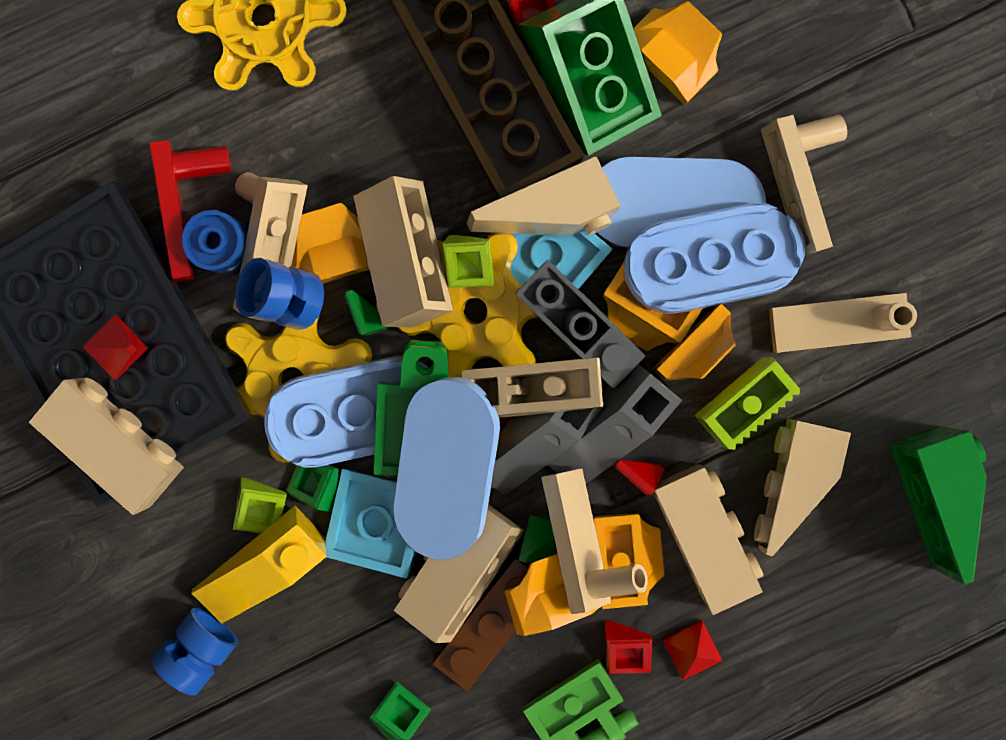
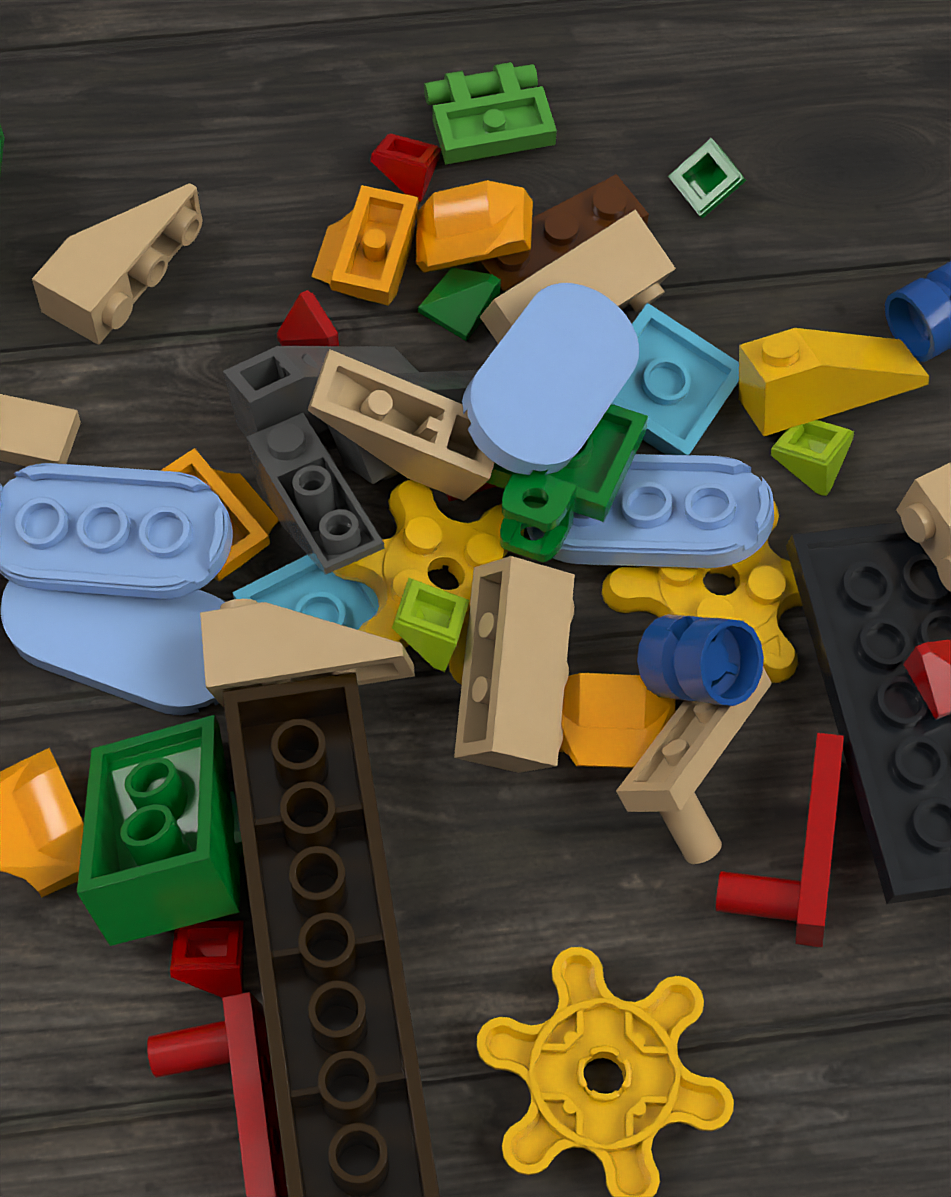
camera: 165 degrees left, 25 degrees down
blue wheel [182,210,248,274] -> none
green slope [286,464,338,512] -> none
green slope [344,290,389,336] -> none
tan piece [541,468,648,614] -> none
light orange slope [652,304,735,381] -> none
tan brick [653,464,763,615] -> none
red slope [662,620,723,680] -> none
lime brick [695,357,800,450] -> none

